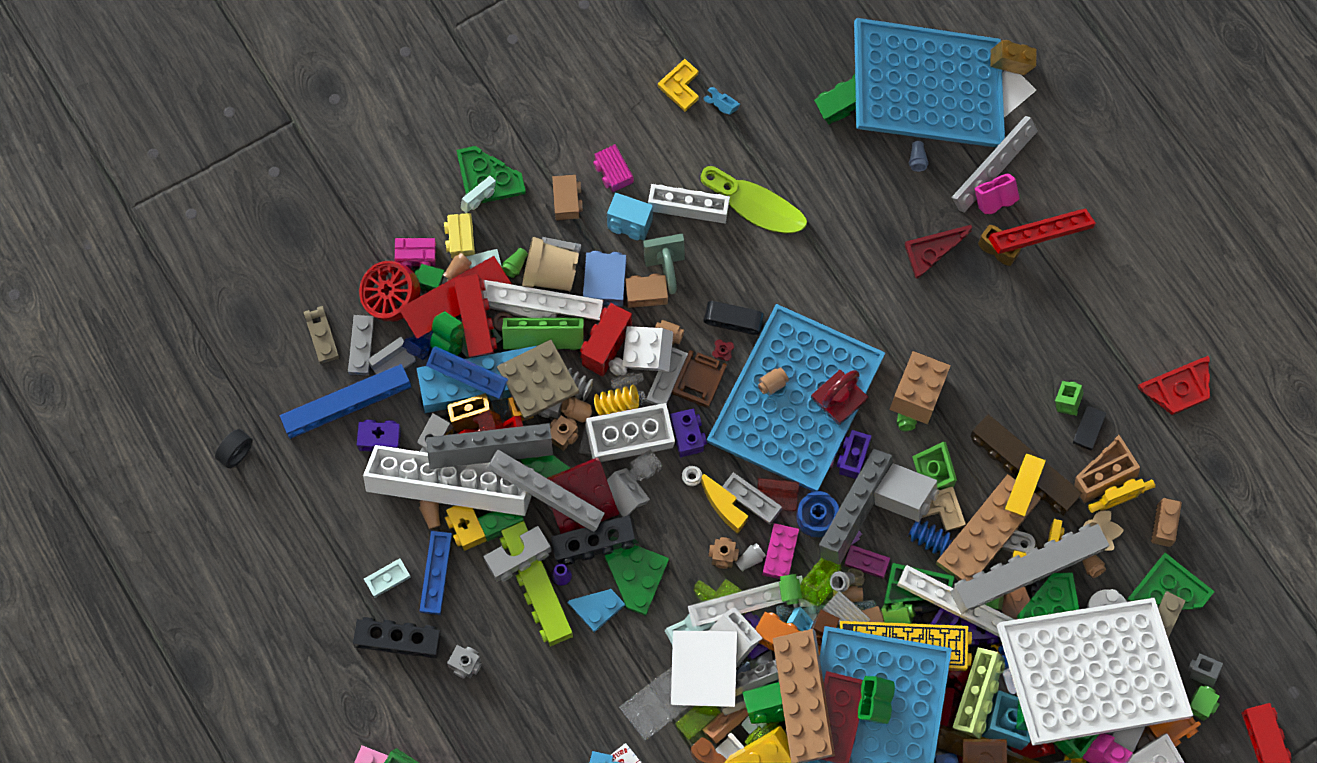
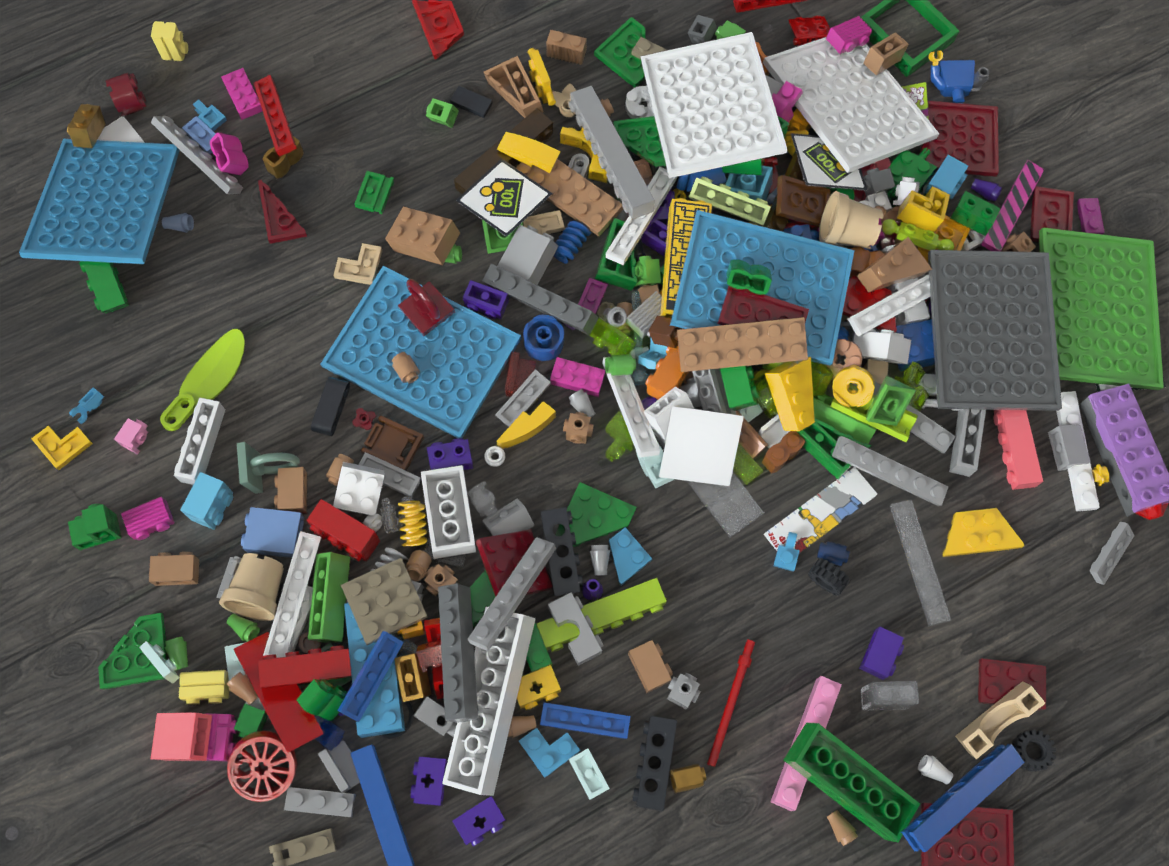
camera: 90 degrees left, 0 degrees up
none -> green brick [68,503,122,550]
none -> dark red brick [106,72,147,117]
none -> bright pink brick [114,418,148,455]
none -> light yellow brick [151,21,188,61]
none -> coral brick [151,713,212,761]
none -> bright green cone [164,636,188,671]
none -> medium blue plate [182,116,216,154]
none -> dark azure plate [193,100,227,132]
none -> dark pink piece [221,68,262,120]
none -> tan plate [334,243,382,285]
none -> green plate [355,171,394,214]
none -> dark purple brick [453,796,506,846]
none -> sticker [456,159,553,237]
none -> dark azure plate [519,728,580,778]
none -> light grey cone [589,545,610,576]
none -> medium nougat brick [628,640,673,693]
none -> pearl gold brick [669,764,707,793]
none -> red bar [707,640,755,767]

